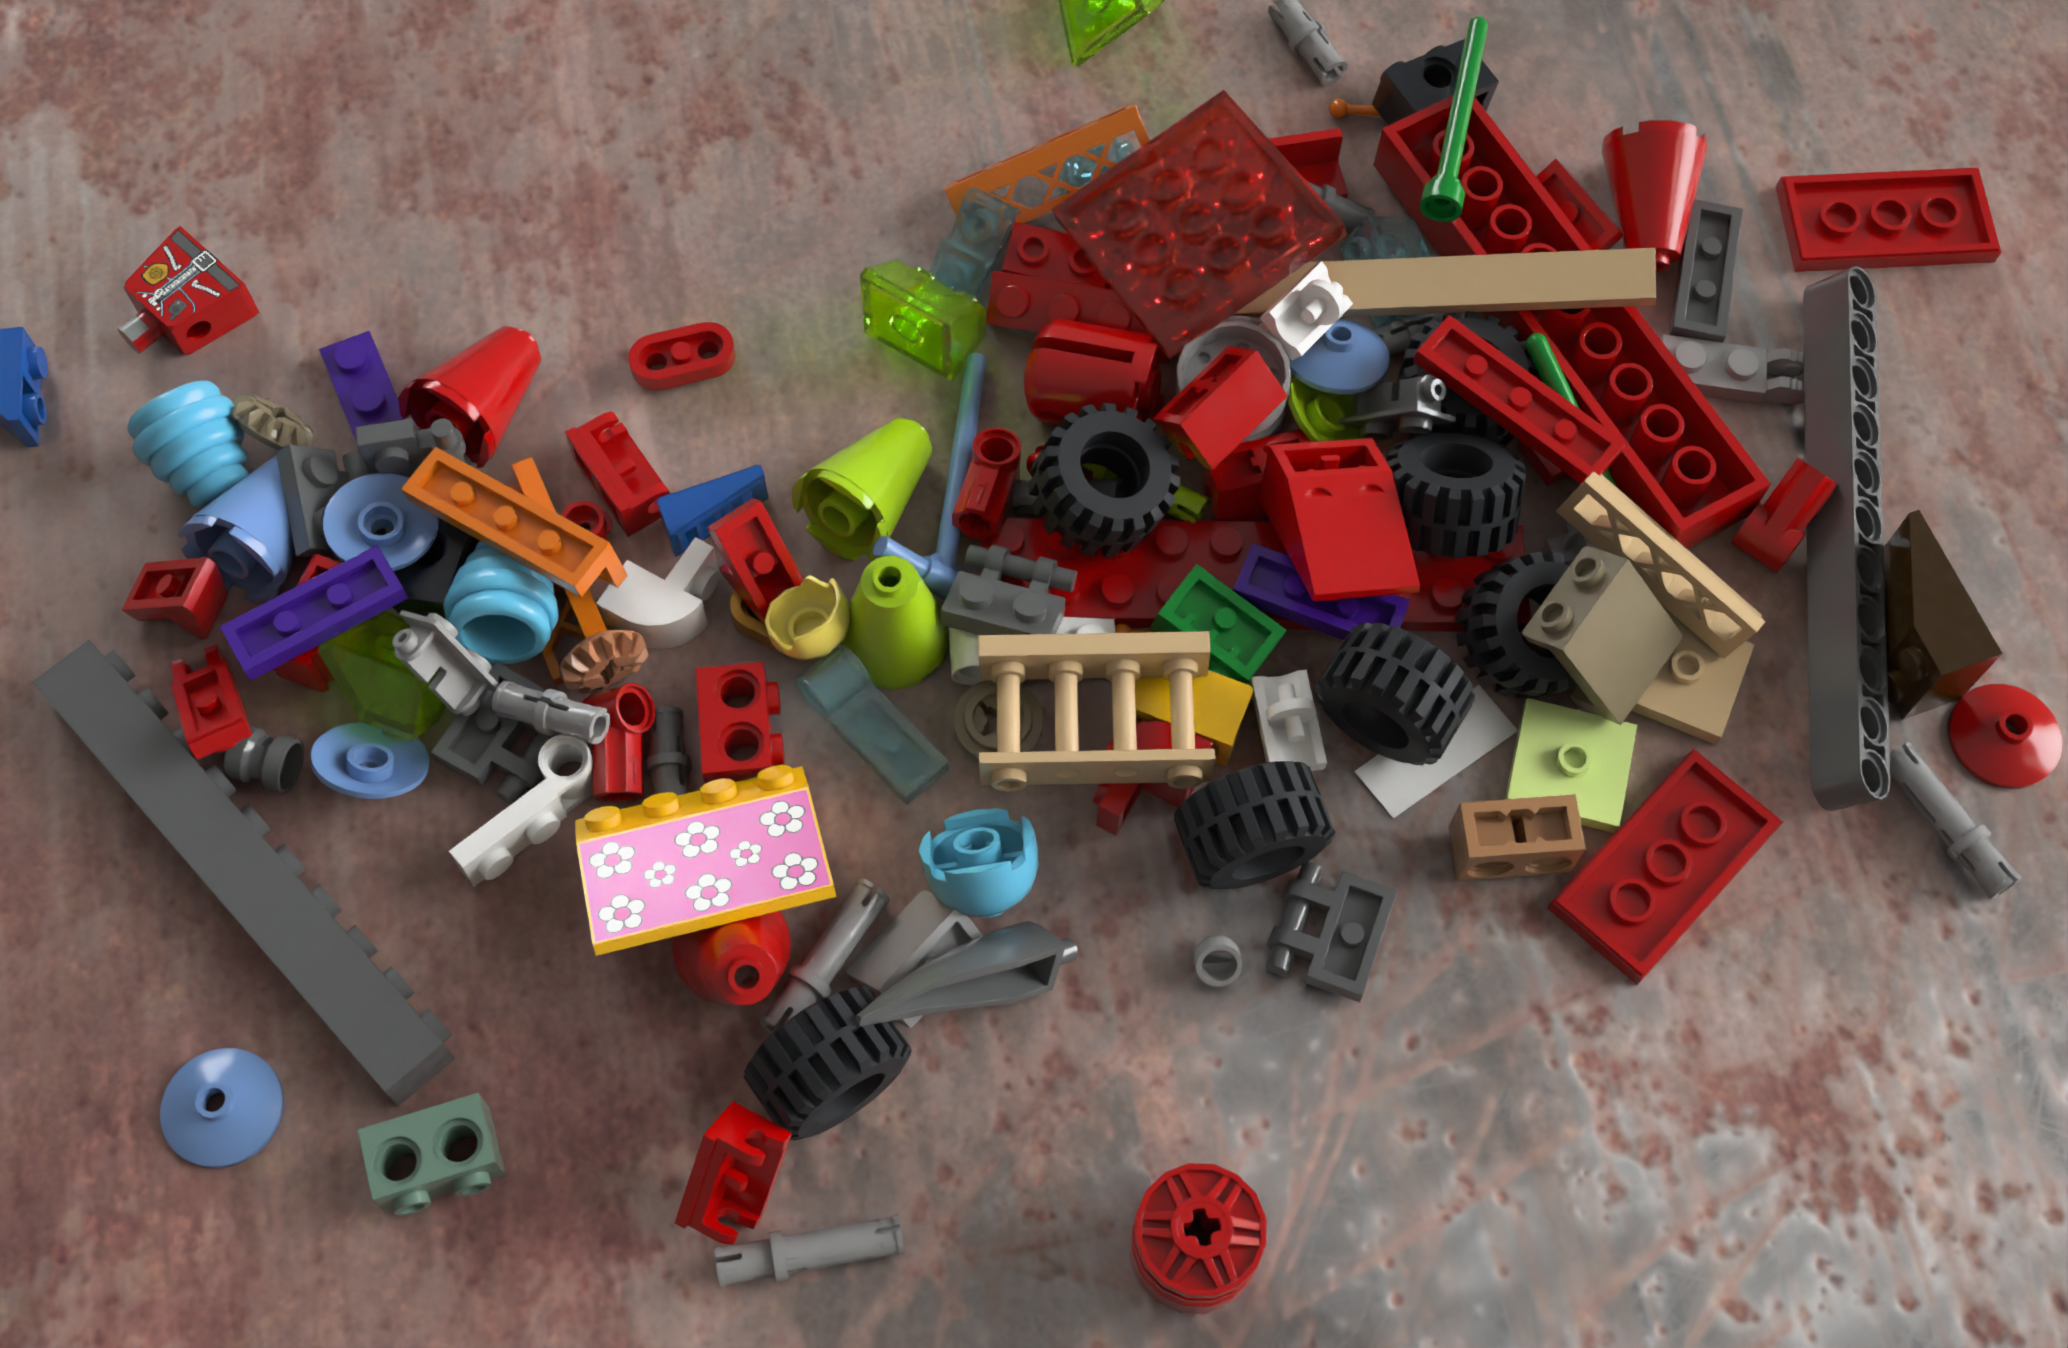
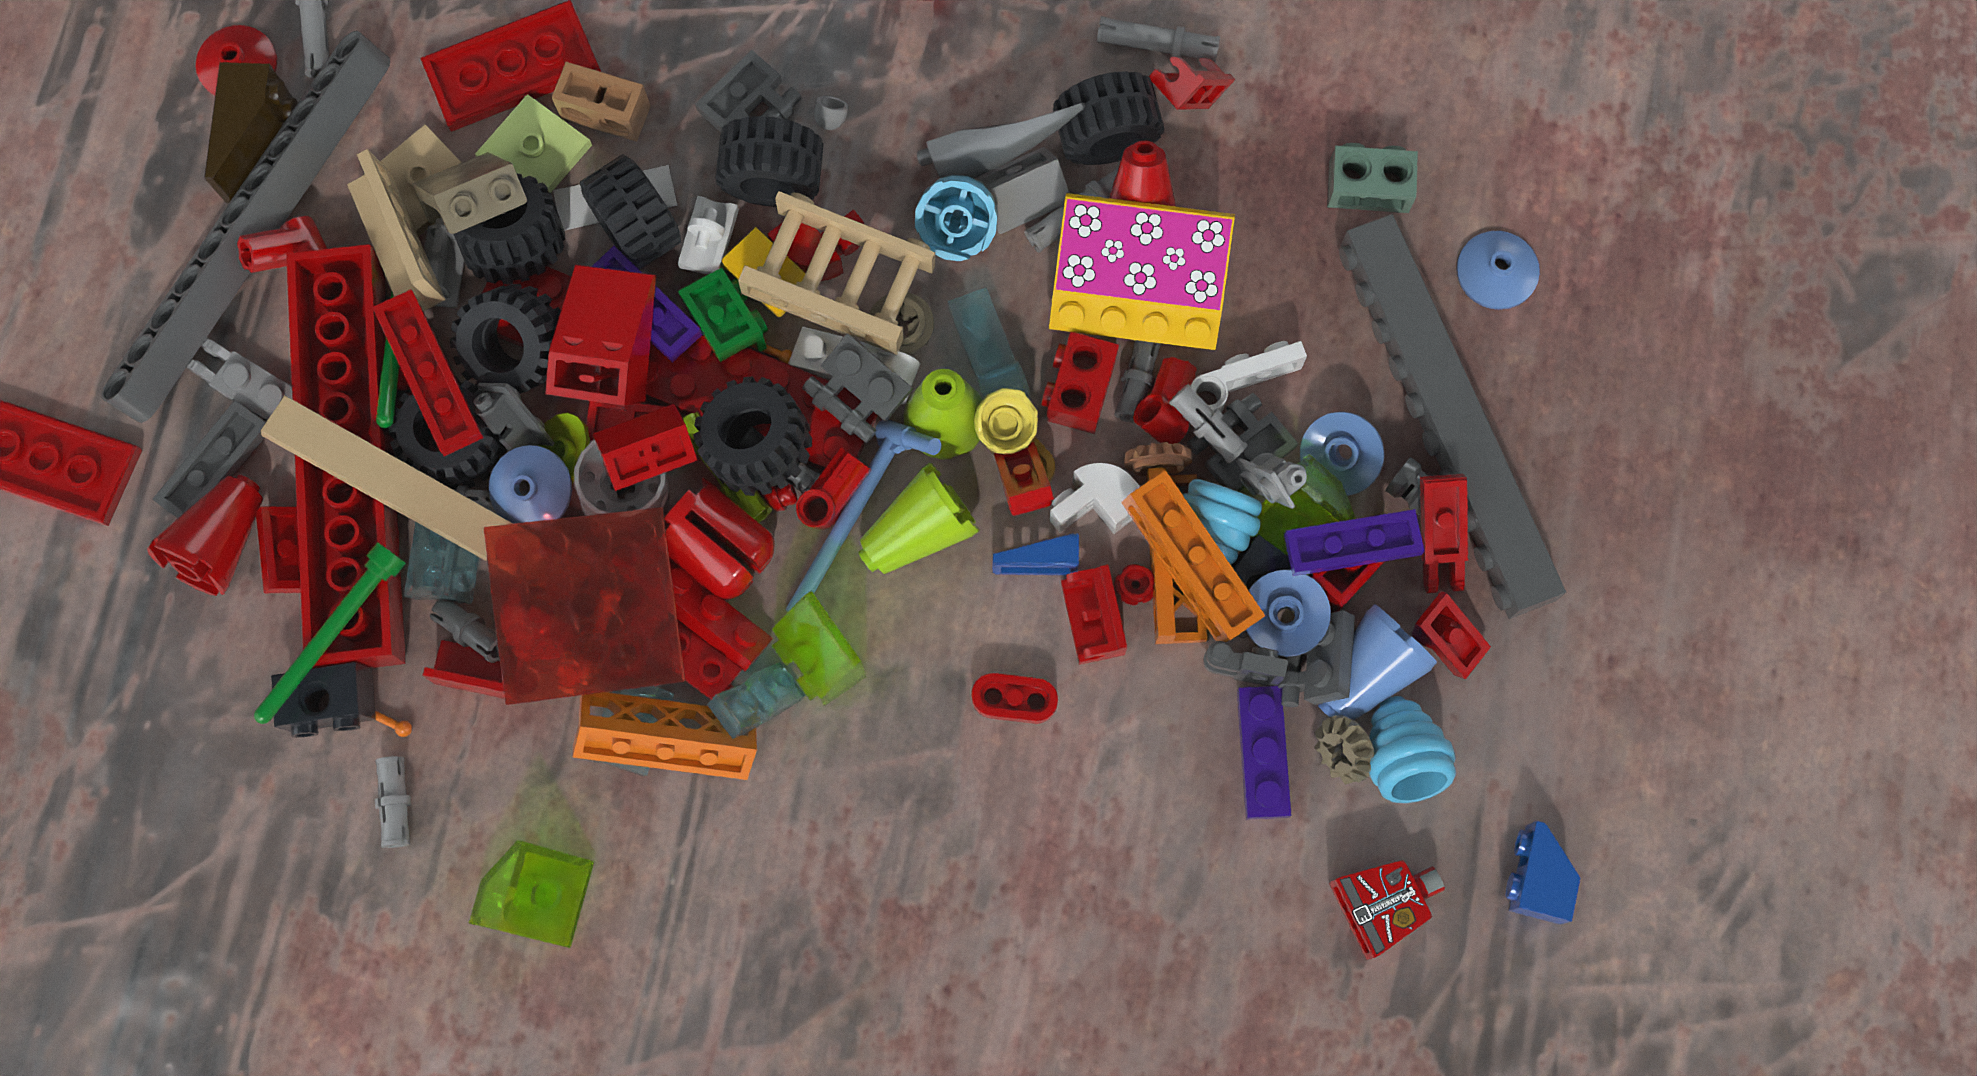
camera: 155 degrees left, 10 degrees up
red cone [398,326,541,469] -> none
white hips [1259,261,1353,360] -> none

